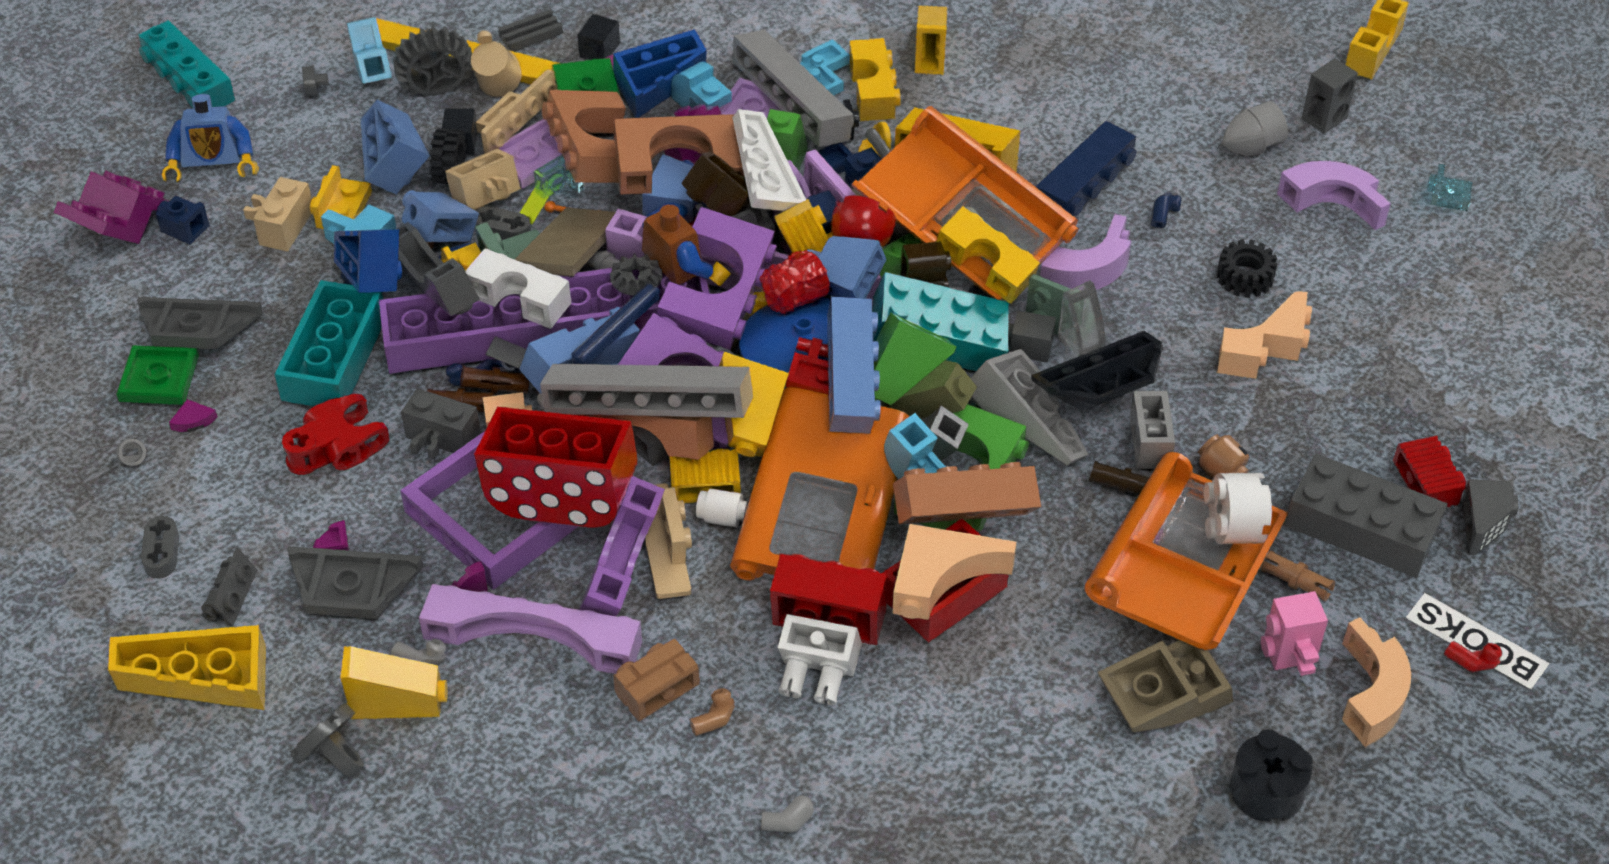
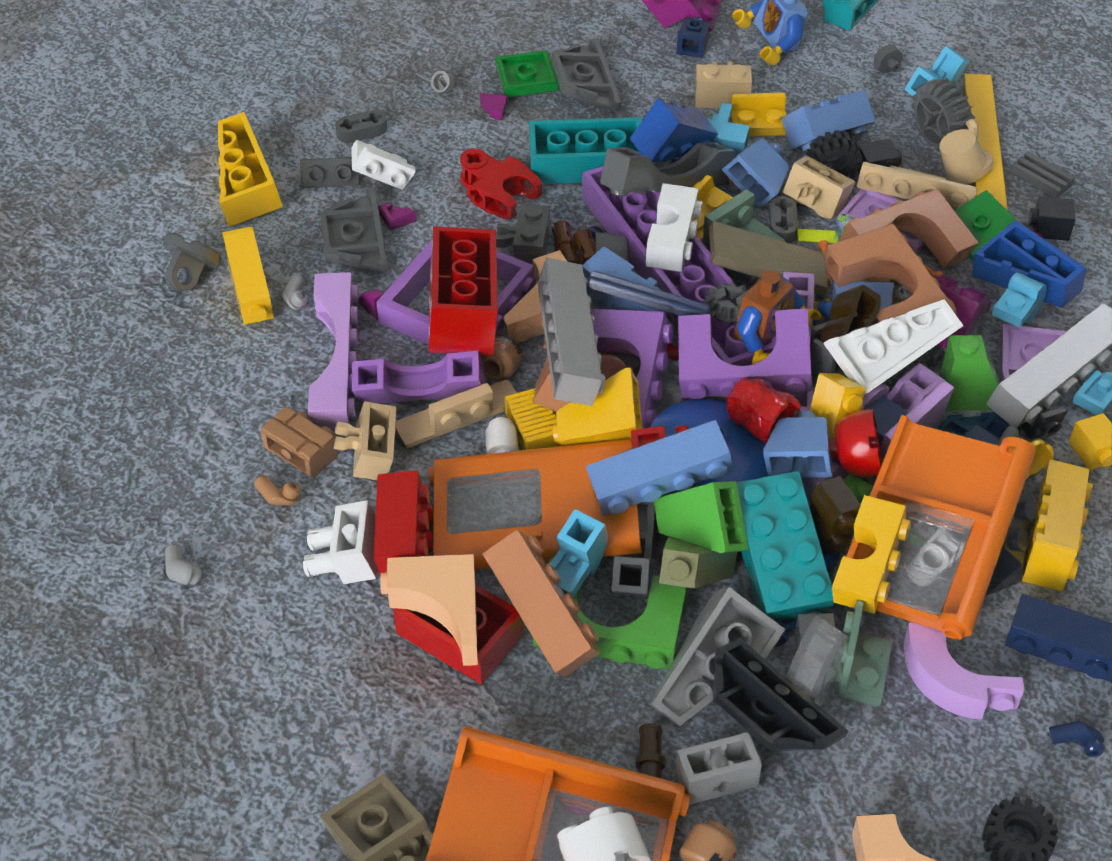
camera: 75 degrees right, 0 degrees up
none -> tan brick [333,401,396,480]
none -> white bracket [351,140,415,190]

